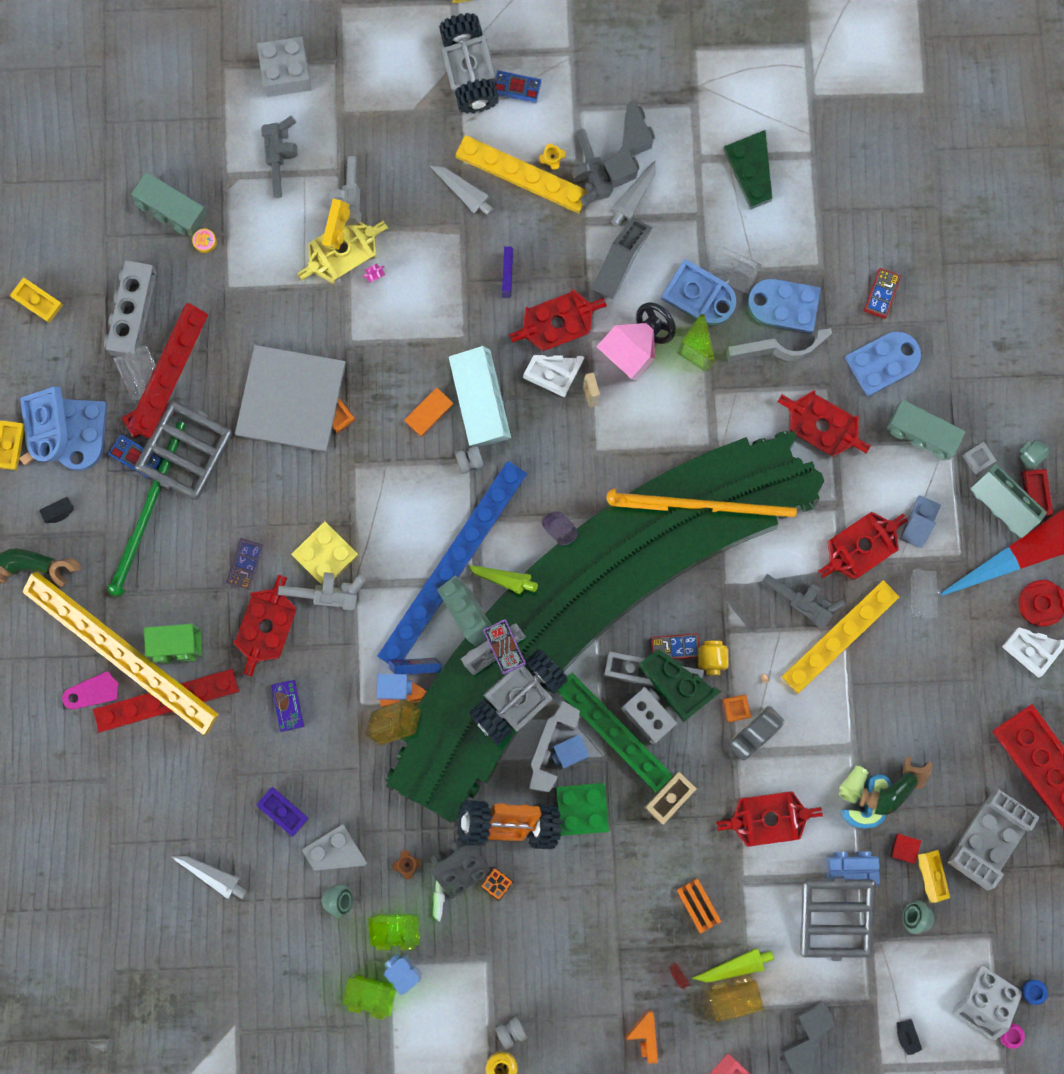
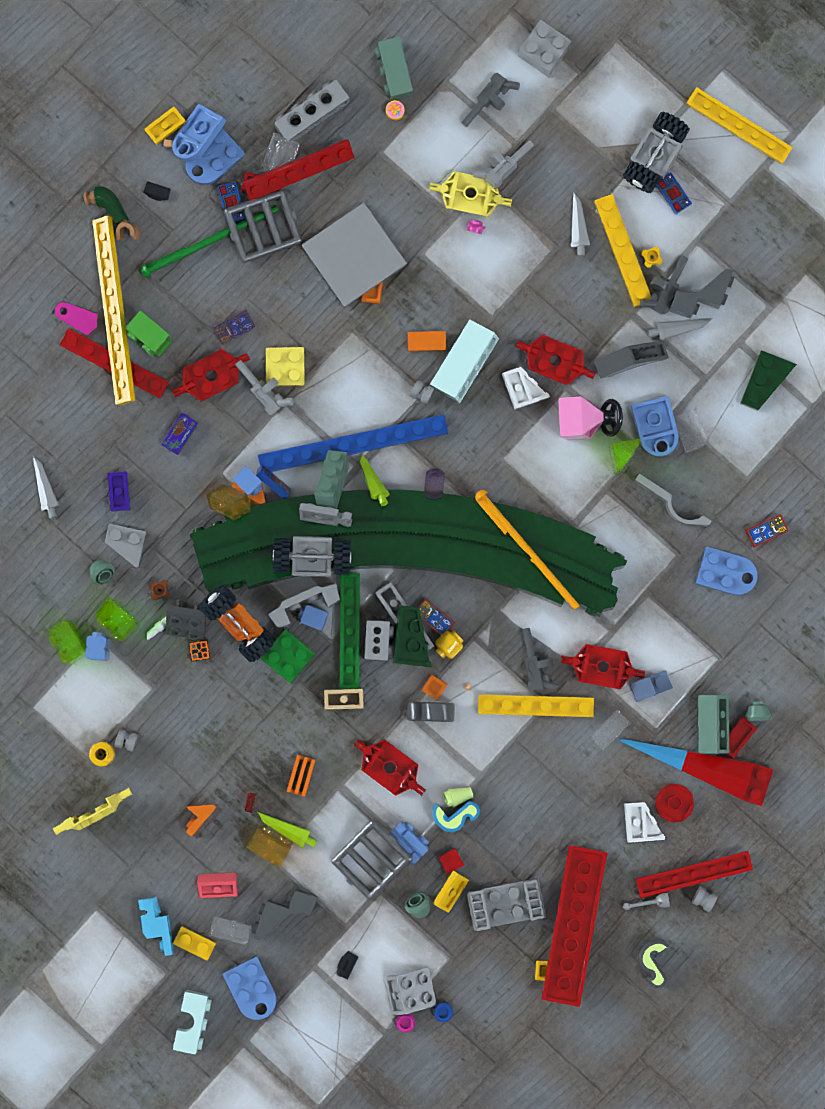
camera: 50 degrees right, 5 degrees up
yellow plate [10,277,63,324] -> none
yellow plate [322,198,350,250] -> none
tile [484,619,526,675] -> none
dark purple tile [502,246,513,298] -> none
tan tile [583,372,600,407] -> none
medium blue plate [748,279,821,334] -> none
red plate [777,390,871,458] -> none
piece [860,756,932,815] -> none
sand green brick [886,400,966,460] -> none
light grey tile [962,442,997,475] -> none

